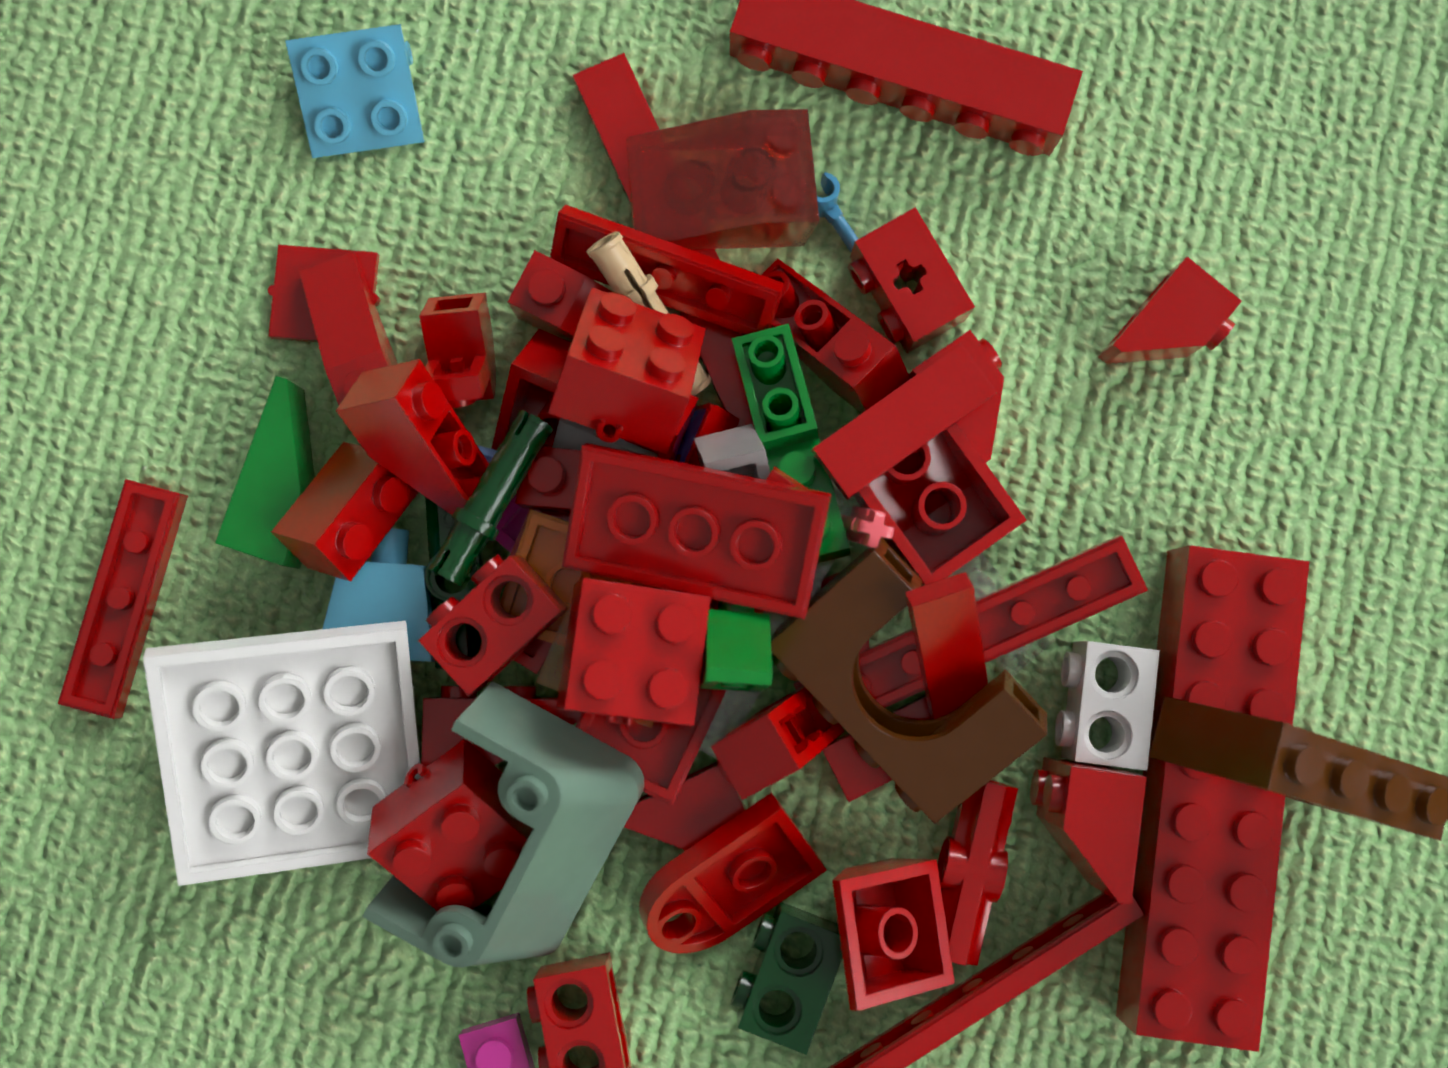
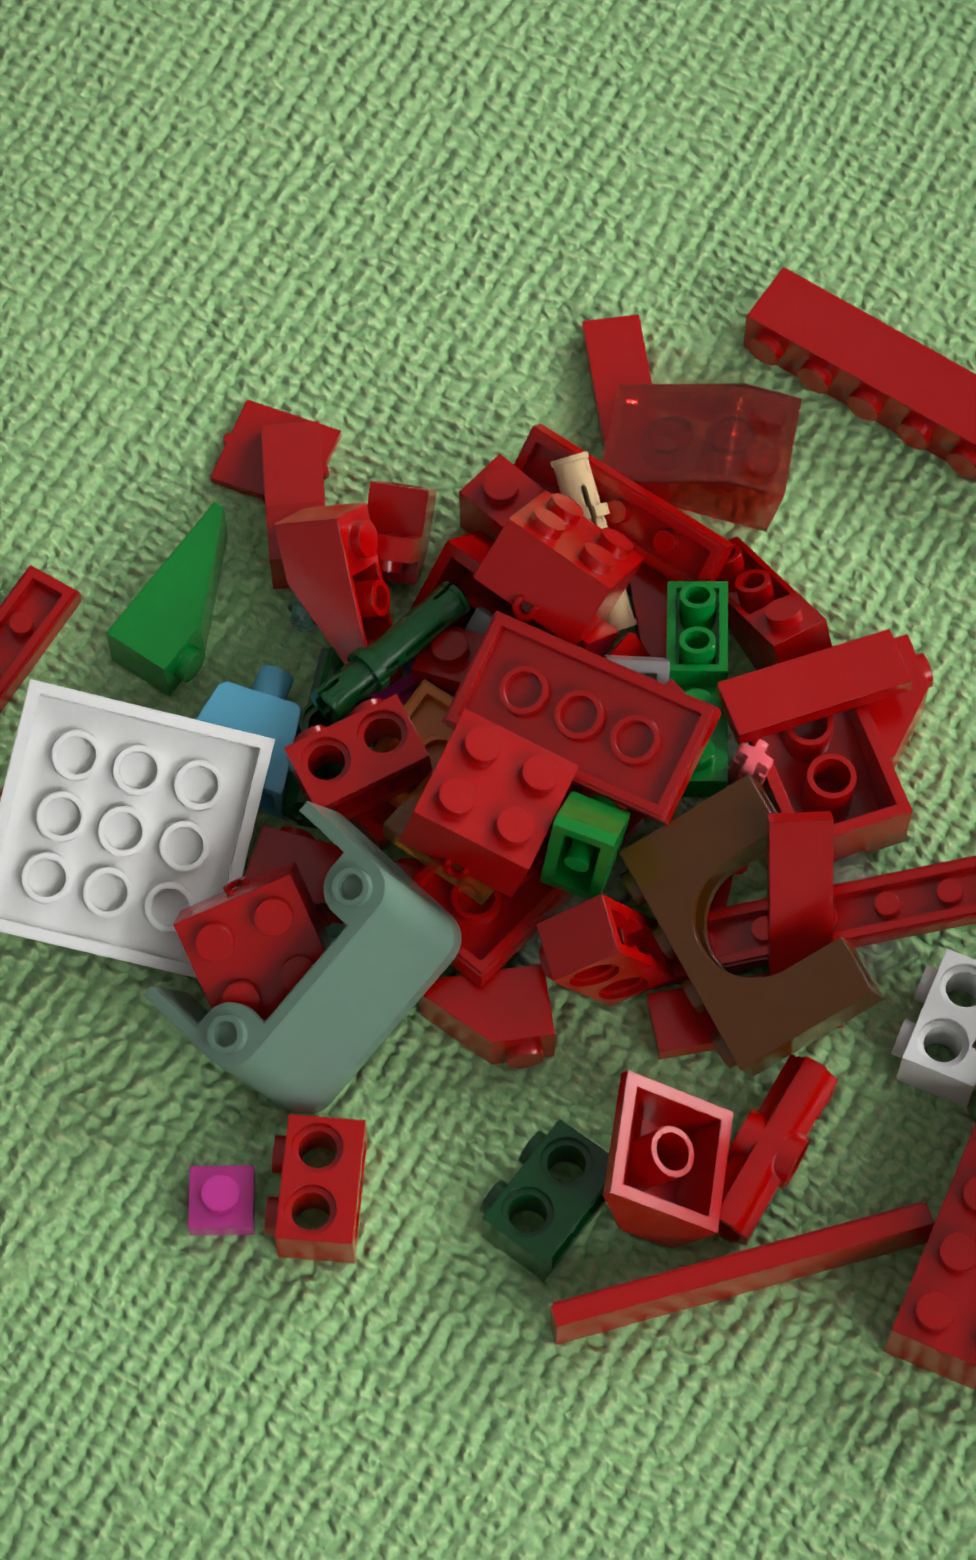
camera: 15 degrees right, 20 degrees down
red brick [271,442,419,582] -> none
medium azure hinge [285,24,425,158] -> none
red tile [639,792,827,954] -> none
dark azure hand [804,173,858,253] -> none
red brick [848,207,975,353] -> none
red slope [1030,757,1146,904] -> none

